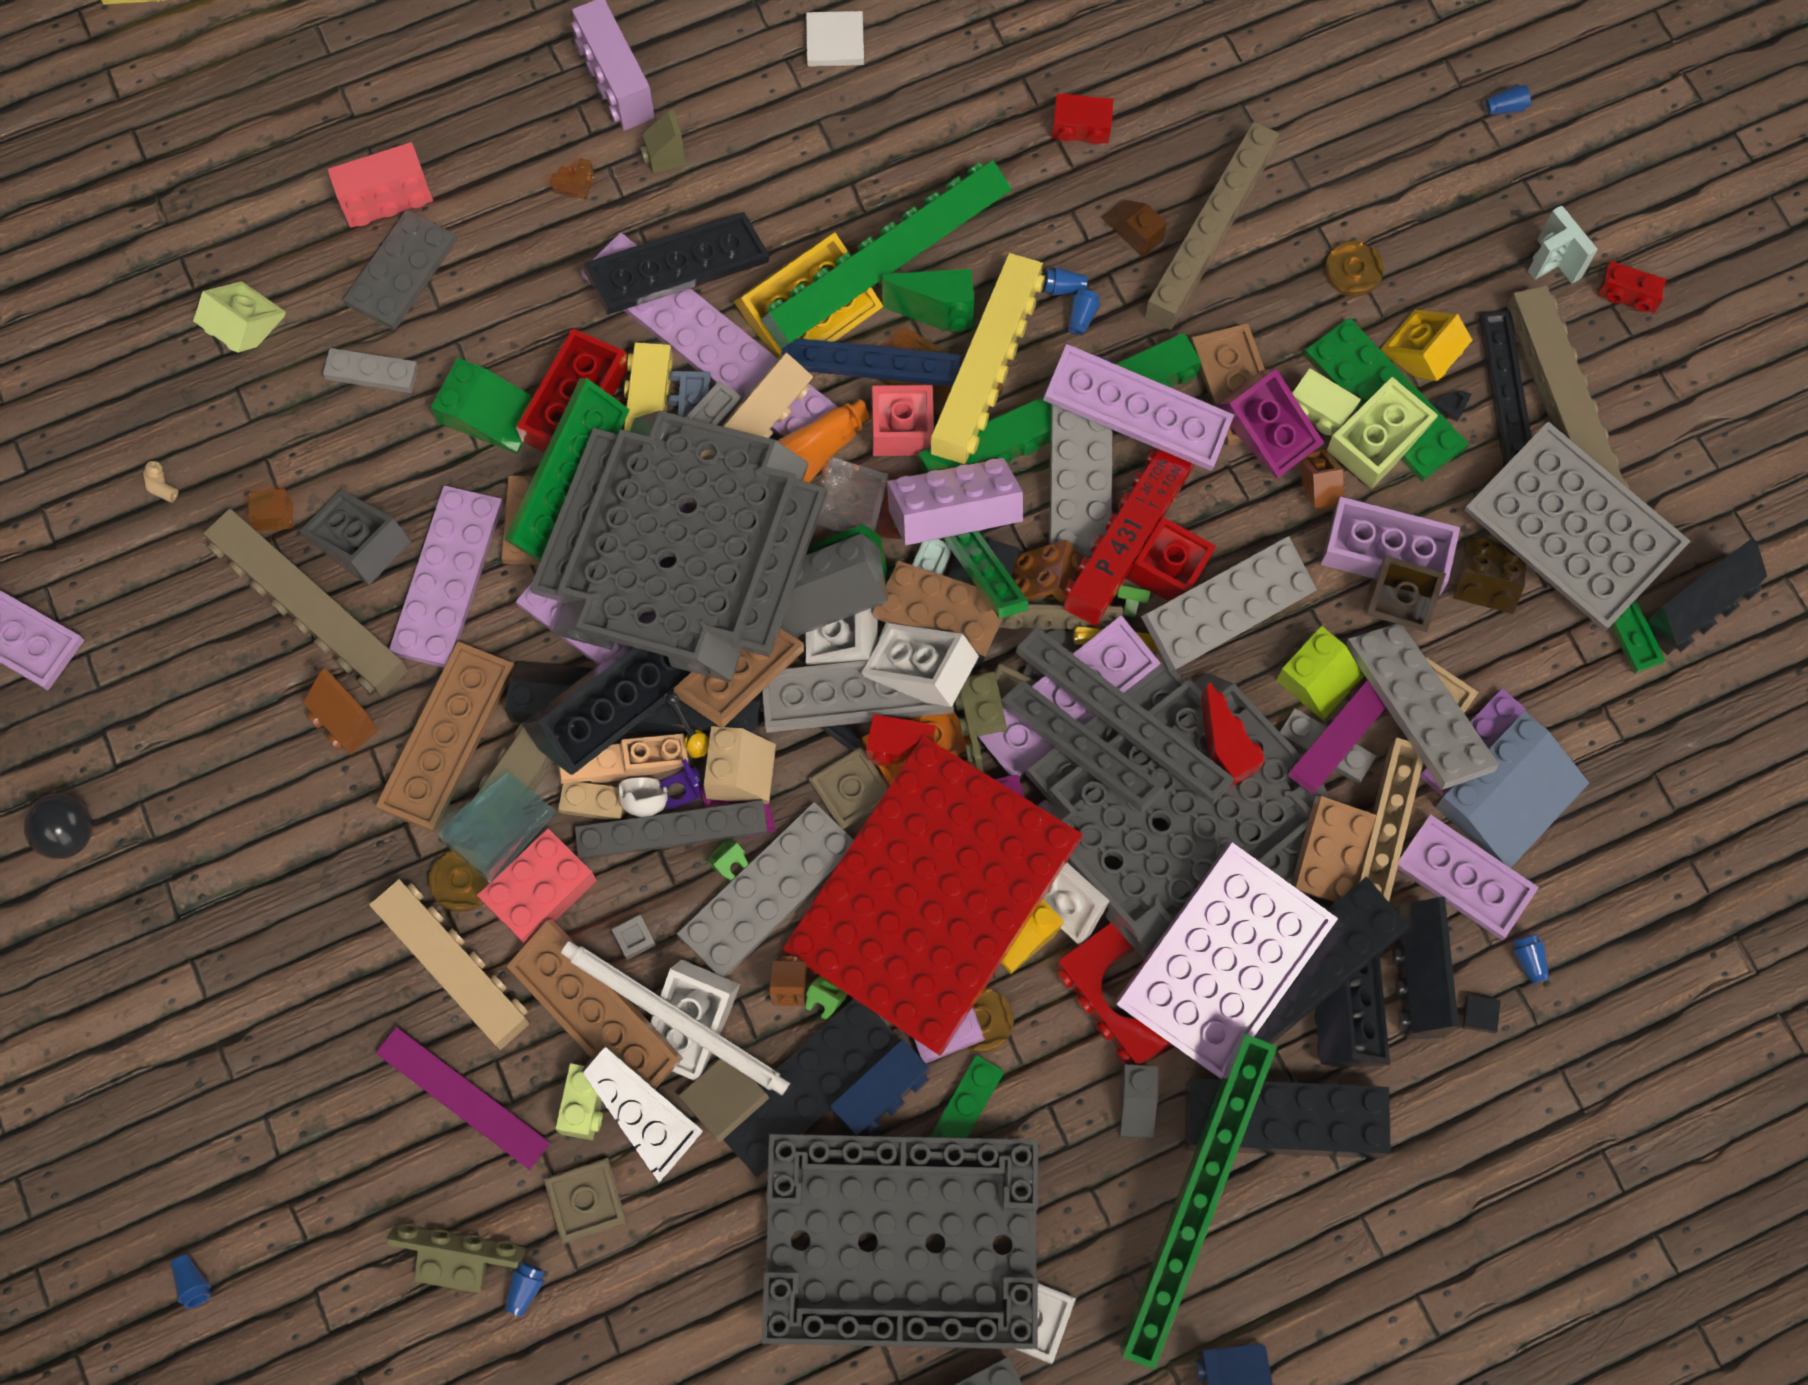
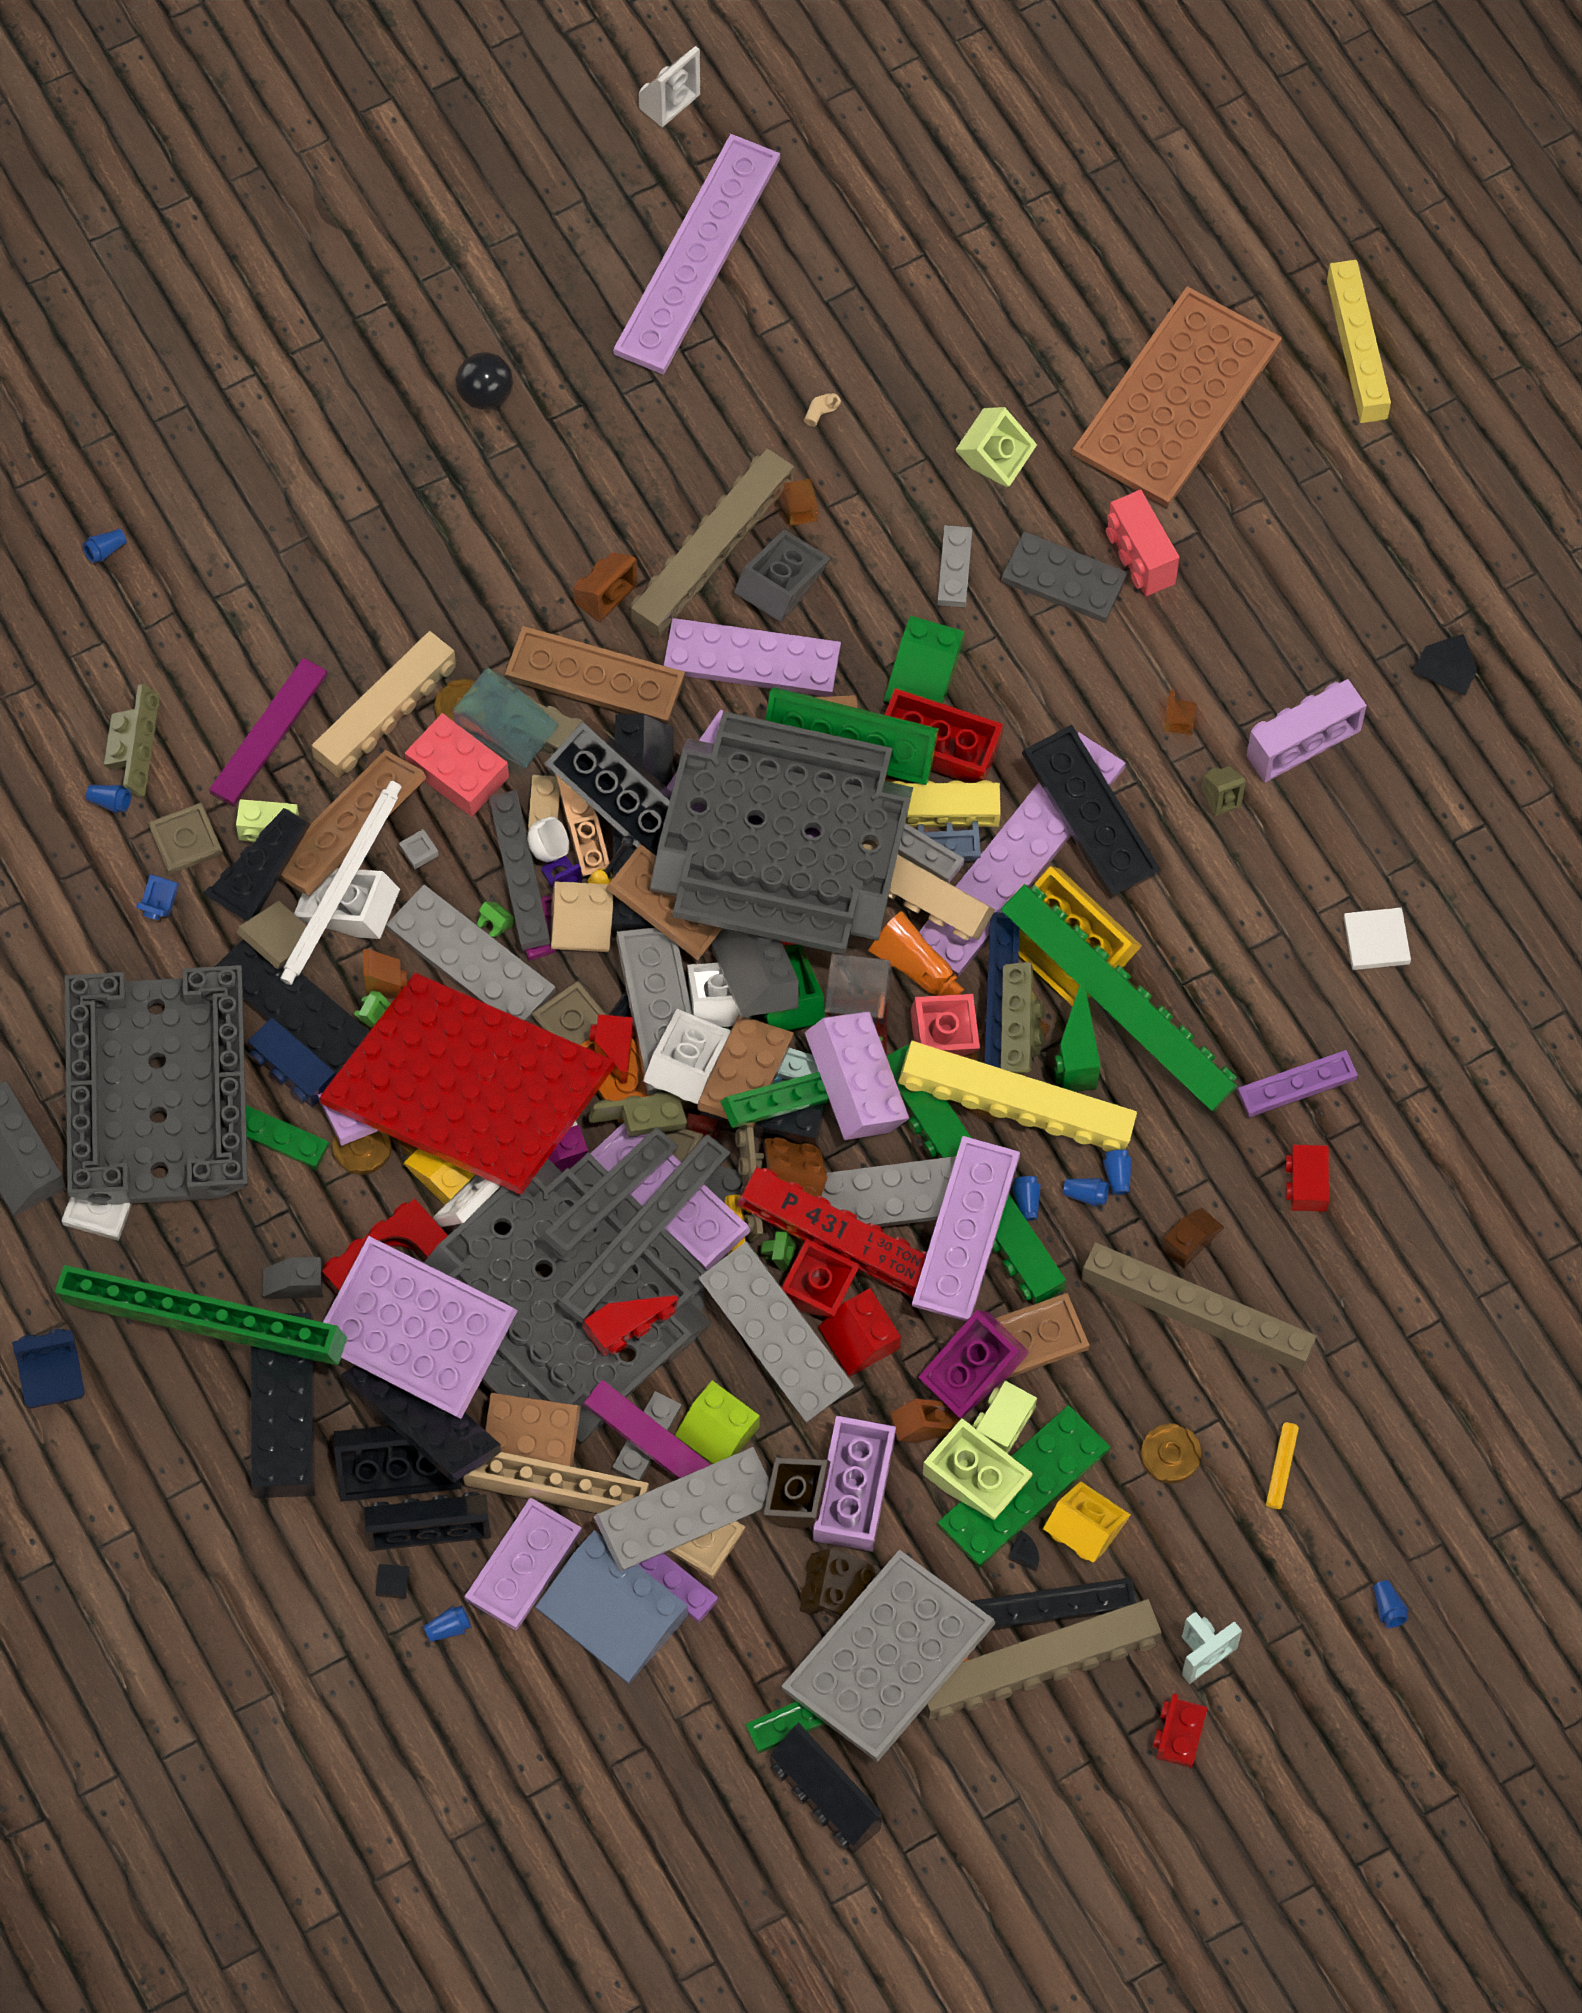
camera: 85 degrees right, 5 degrees down
none -> blue bracket [136,874,180,920]
none -> clear red tile [686,1113,718,1139]
none -> red slope [818,1288,901,1377]
none -> olive bracket [1001,962,1045,1074]
none -> nougat plate [1072,286,1282,508]
none -> medium lavender plate [1237,1050,1358,1118]
none -> yellow axle [1266,1422,1299,1509]

